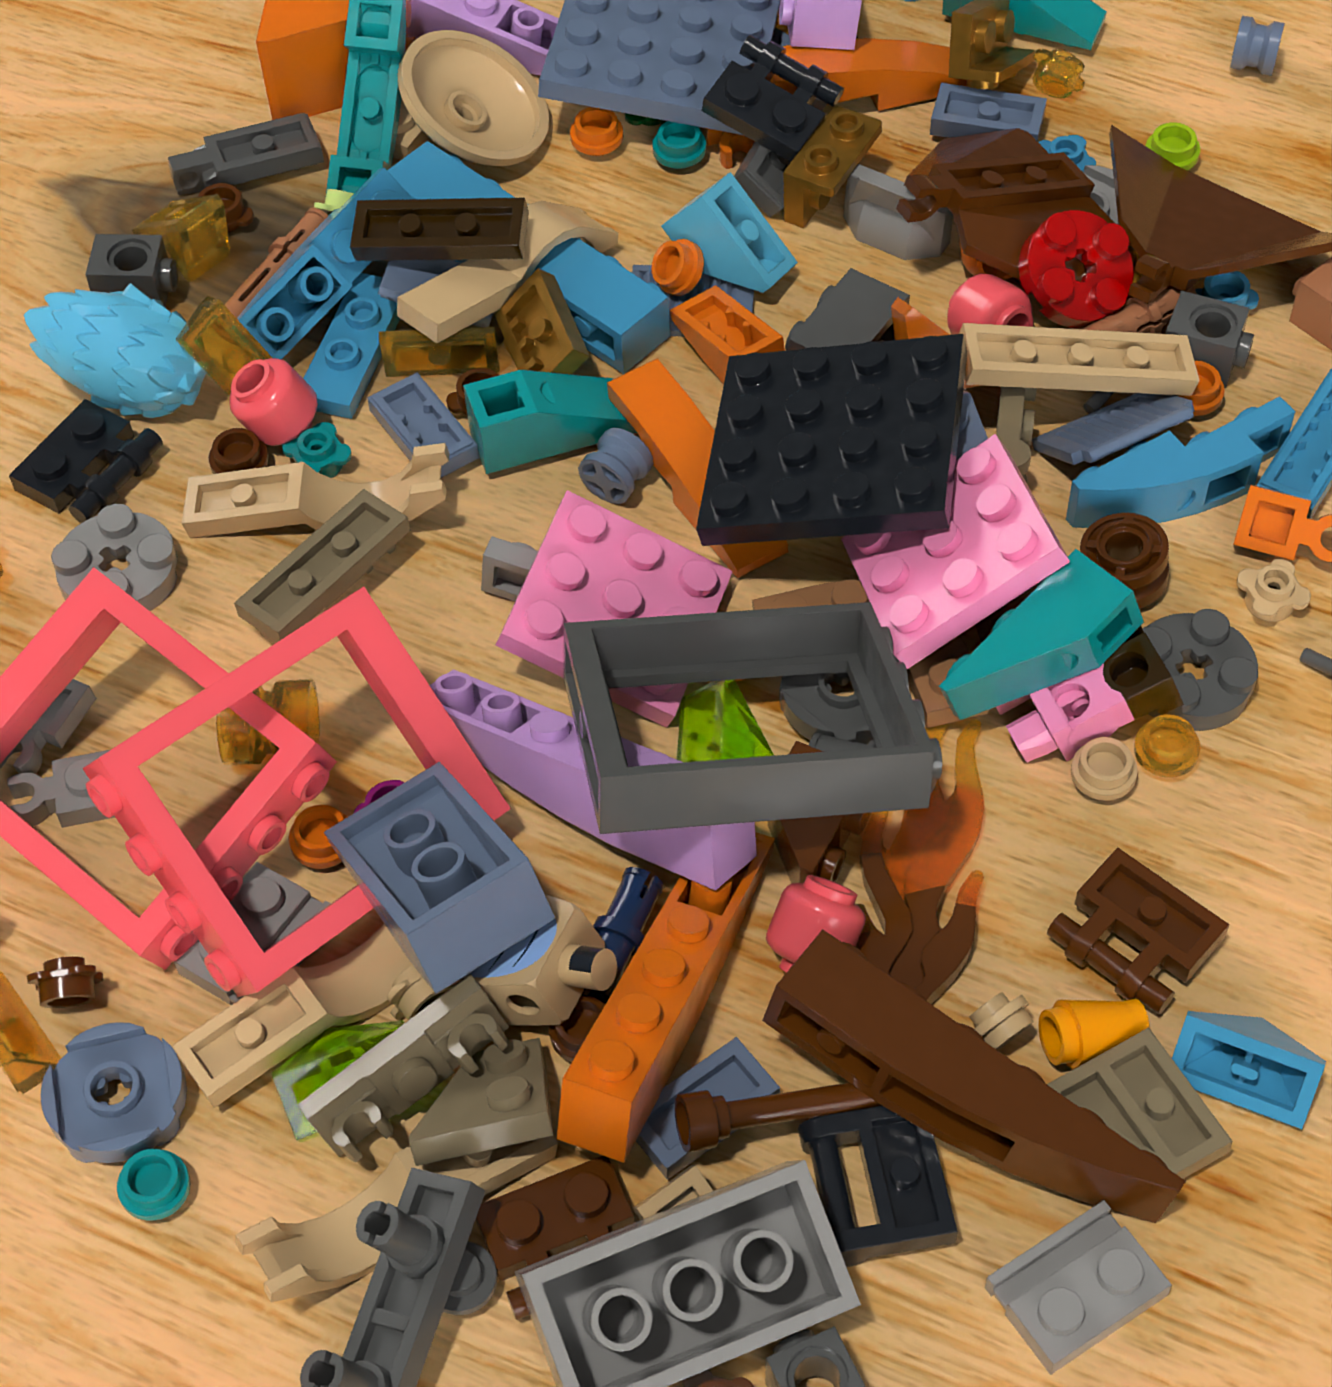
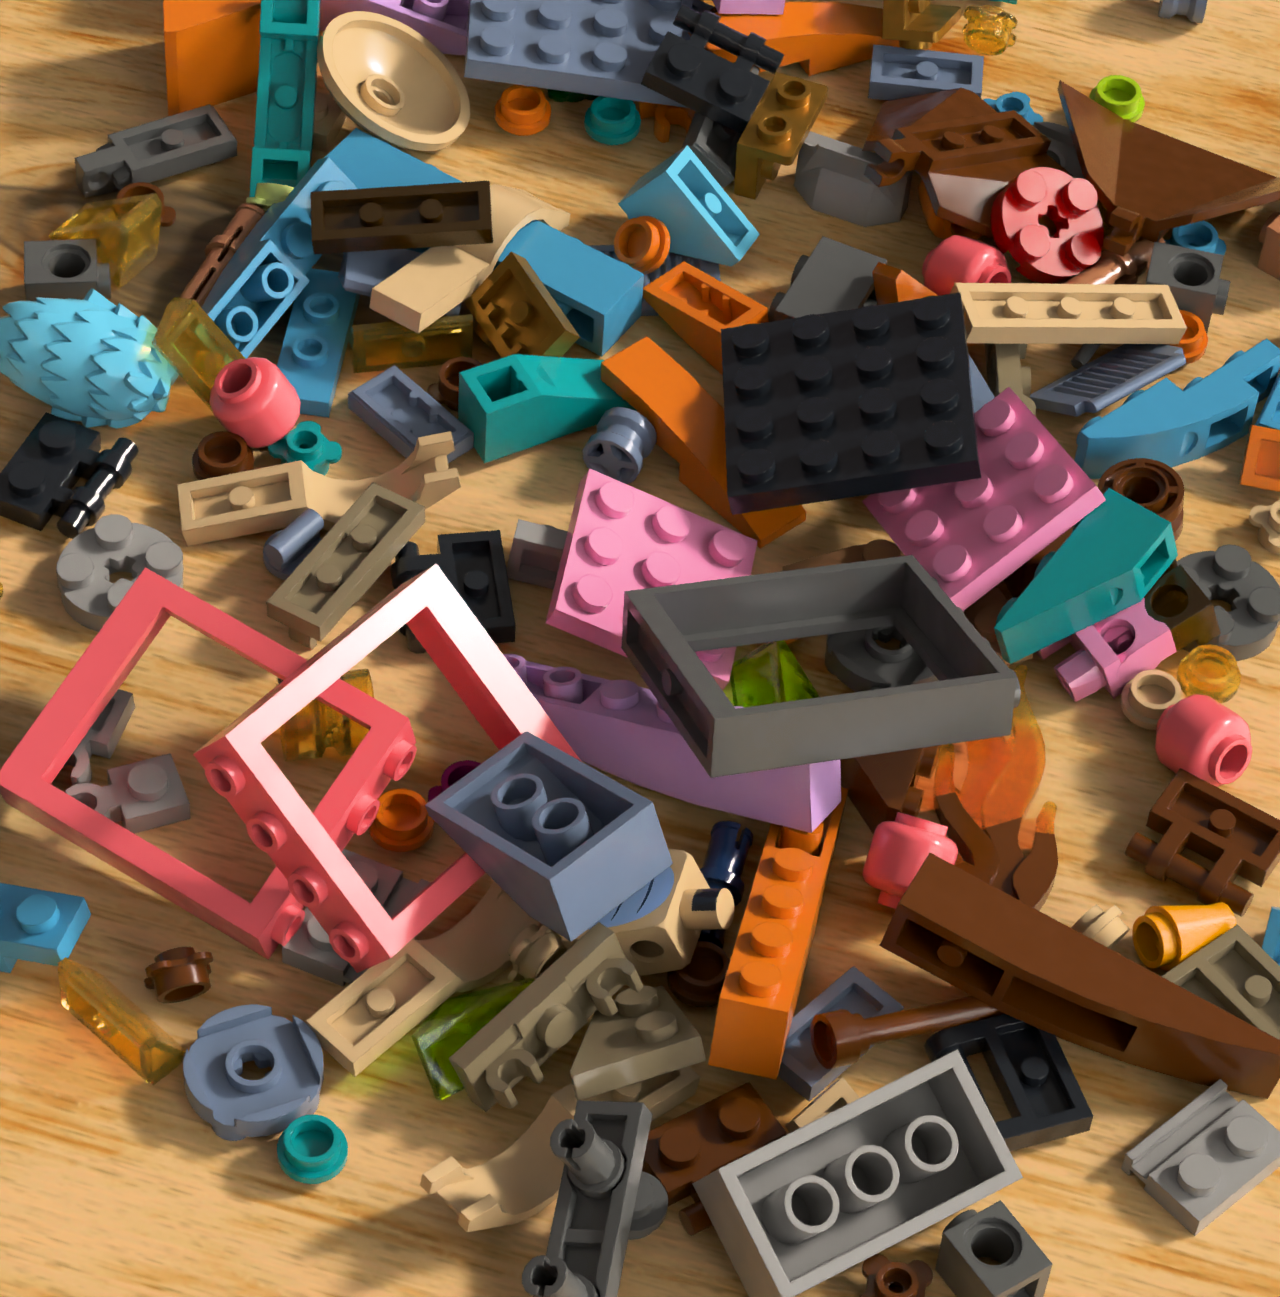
camera: 15 degrees left, 5 degrees down
none -> sand blue plate [263,509,324,580]
none -> black plate [390,530,516,653]
none -> coral head [1155,694,1252,787]

